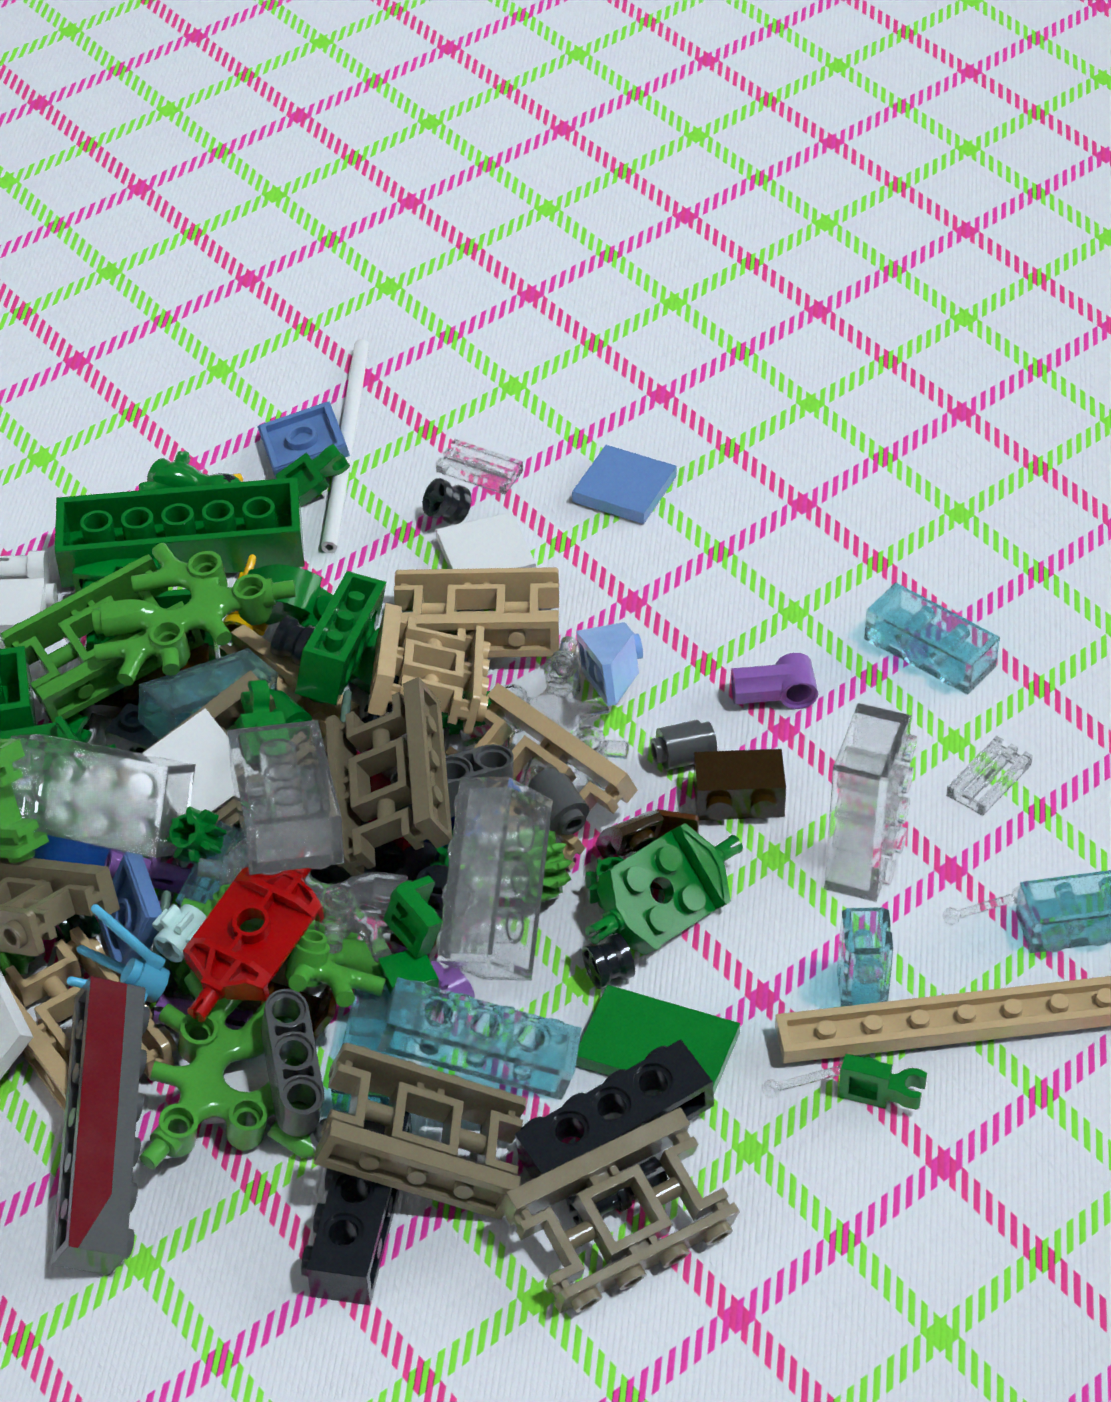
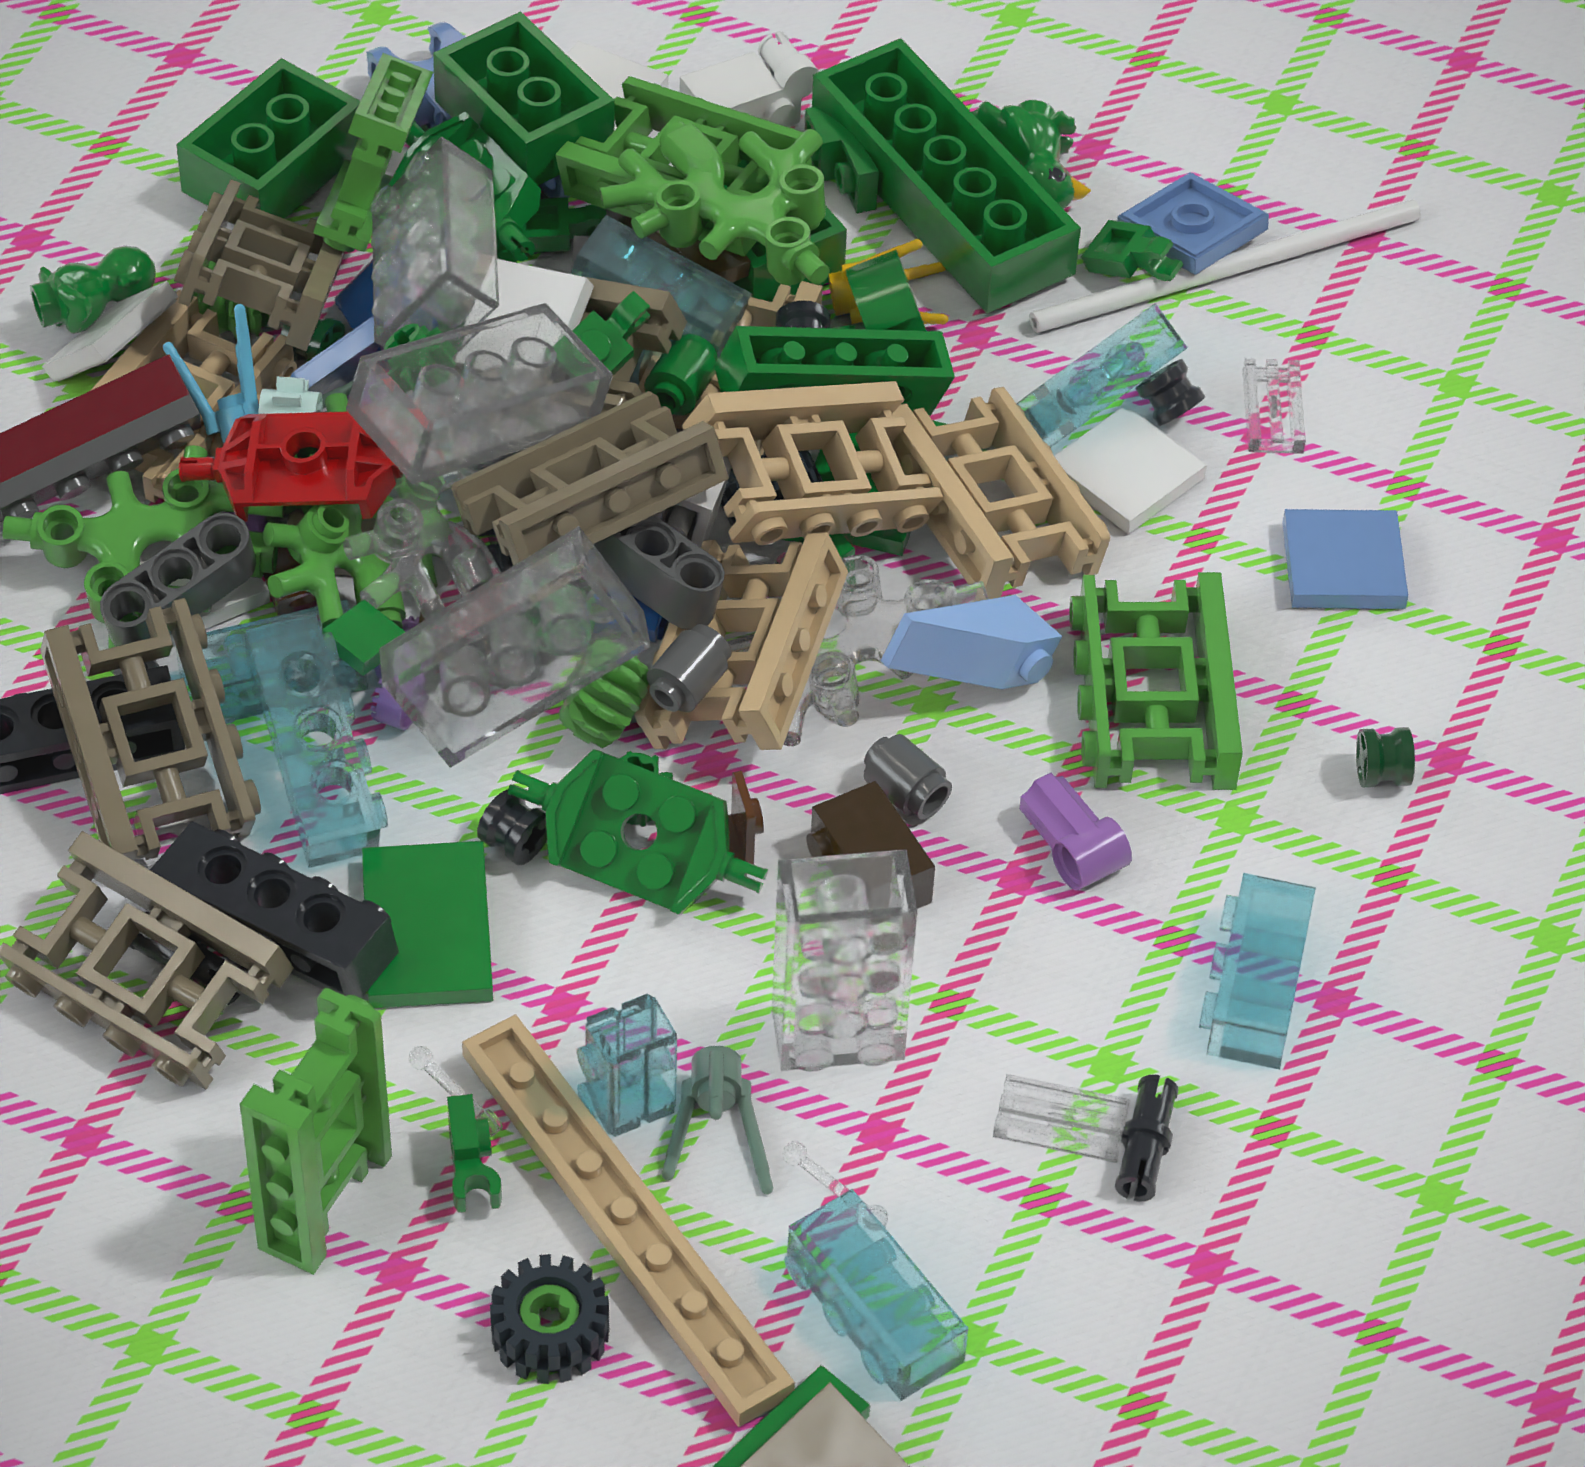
camera: 60 degrees right, 5 degrees up
green bracket [383,875,443,959] -> none
dark brown slope [595,811,664,859] -> none
none -> bright green fence [239,988,392,1275]
none -> black bush [490,1254,609,1384]
none -> sand green plant [662,1046,773,1195]
none -> clear light blue brick [1016,303,1188,448]
none -> bright green fence [1069,572,1243,790]
none -> black pin [1115,1074,1179,1201]
none -> dark green wheel [1356,727,1415,787]

